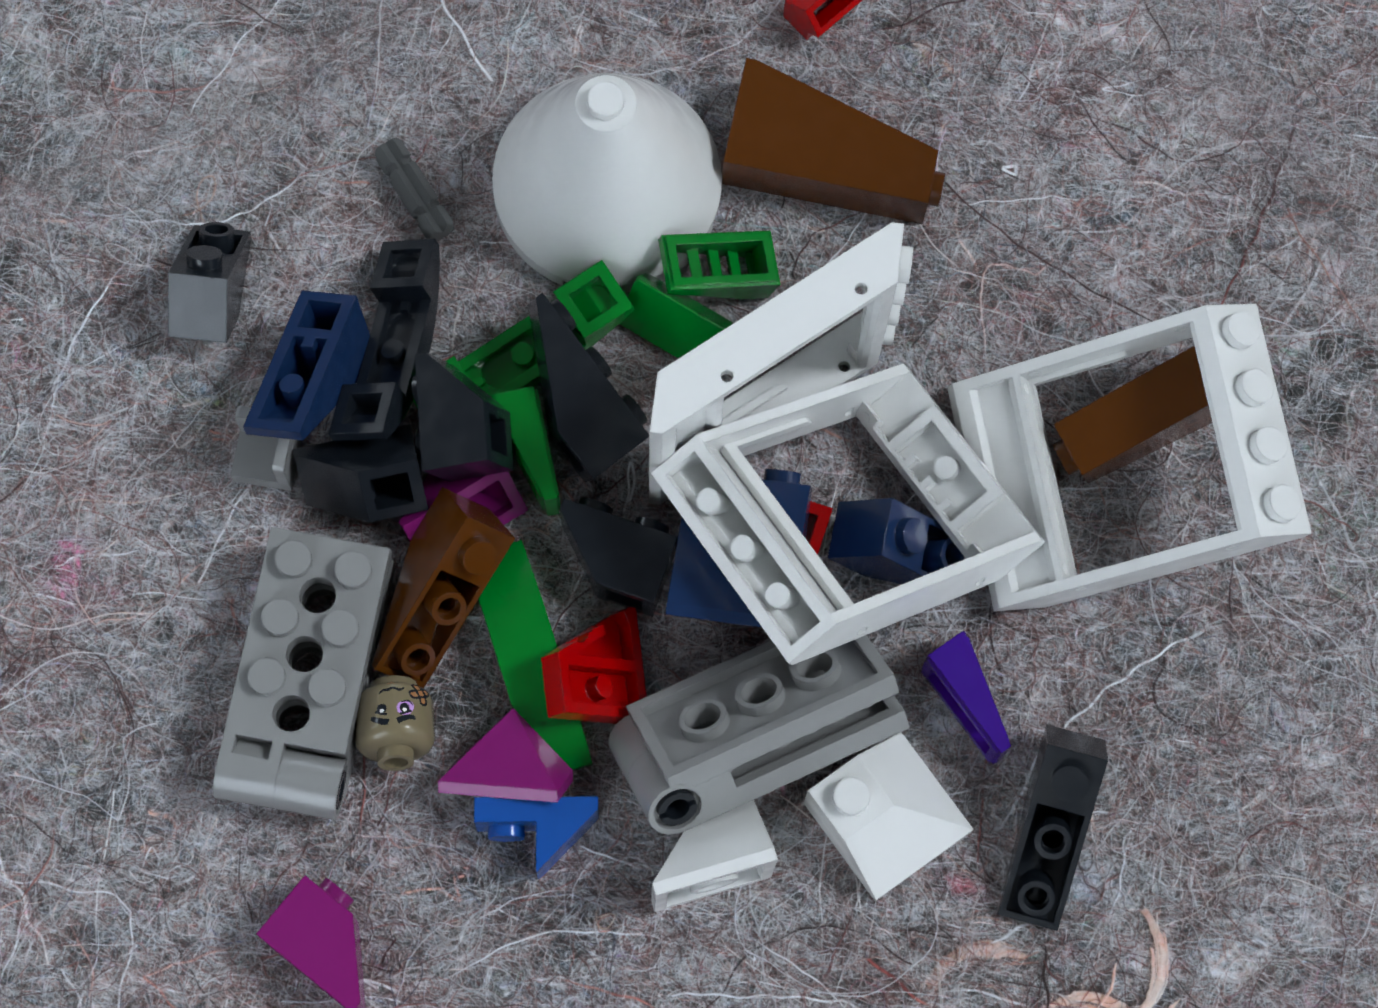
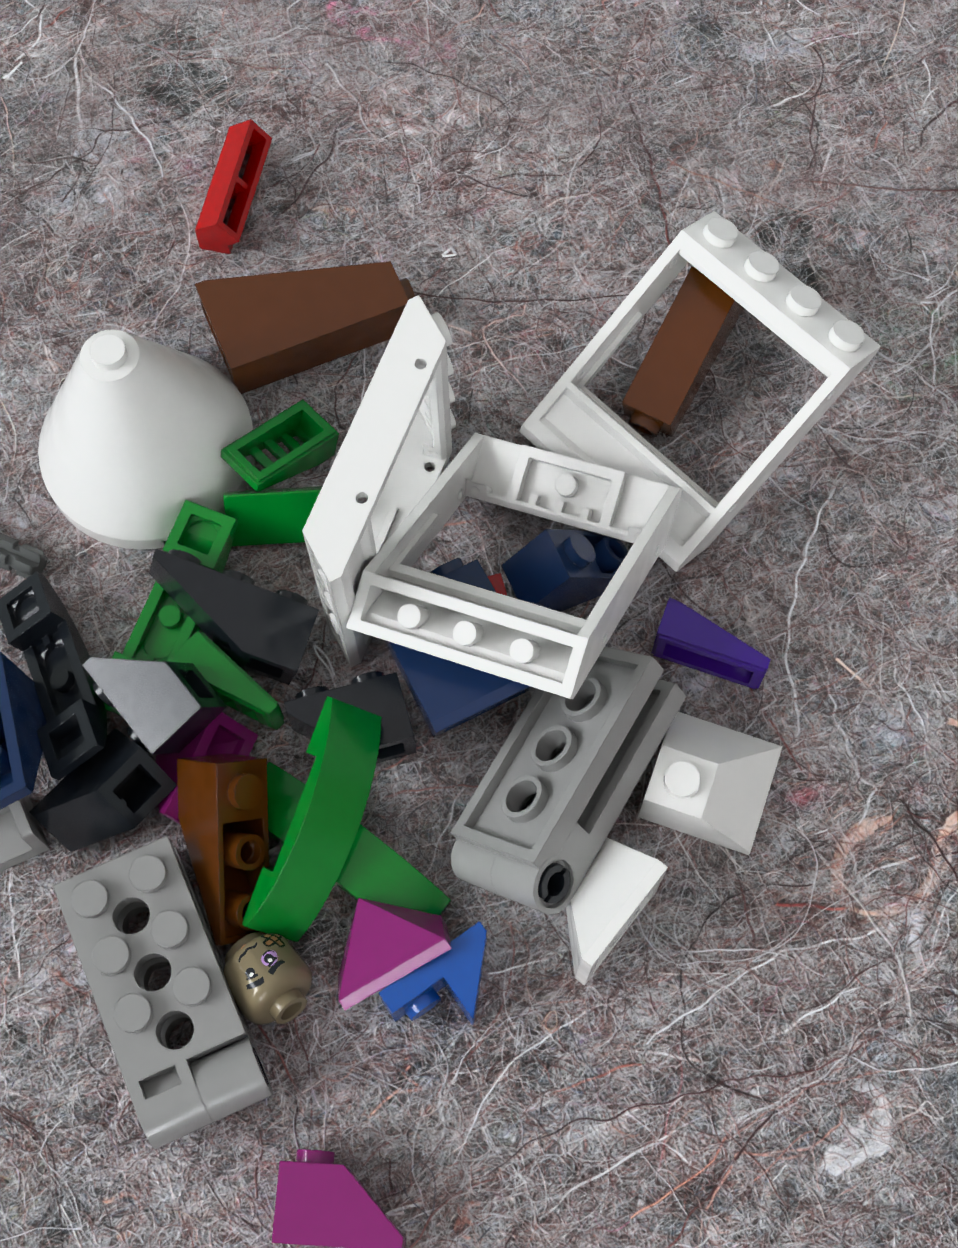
camera: 30 degrees left, 5 degrees down
red wing [541,607,647,724] -> none
black slope [998,724,1108,931] -> none
none -> green slope [242,696,382,942]

